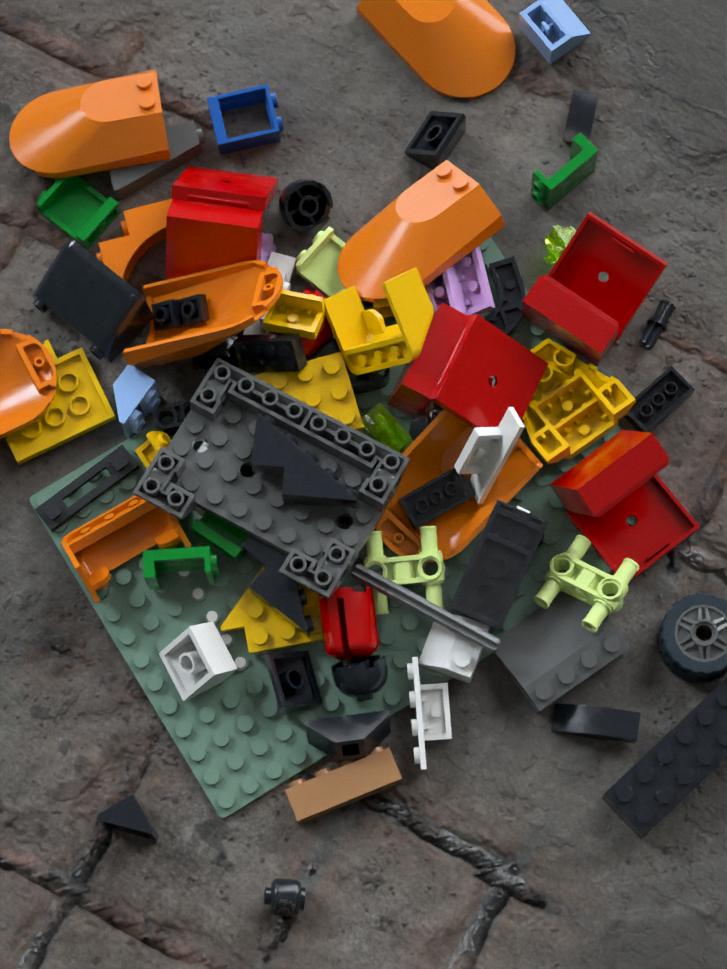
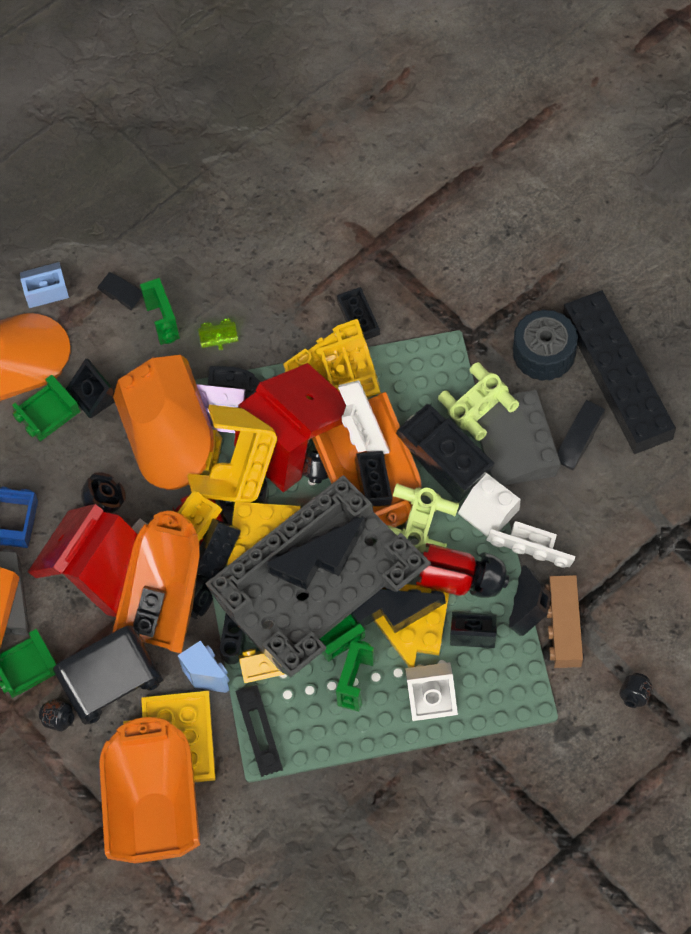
camera: 70 degrees left, 10 degrees down
orange windscreen [61,495,192,603] -> none
orange arch [96,198,173,282] -> none
black slope [97,794,159,841] -> none
yellowish green panel [295,226,346,298] -> none
dark grey axle [351,564,501,653] -> none
clear neon green hips [361,403,412,452] -> none
red container [522,212,668,366] -> none
red container [549,430,700,583] -> none
black axle [639,300,676,351] -> none
none -> green panel [12,375,80,442]
none -> black head [39,699,74,732]

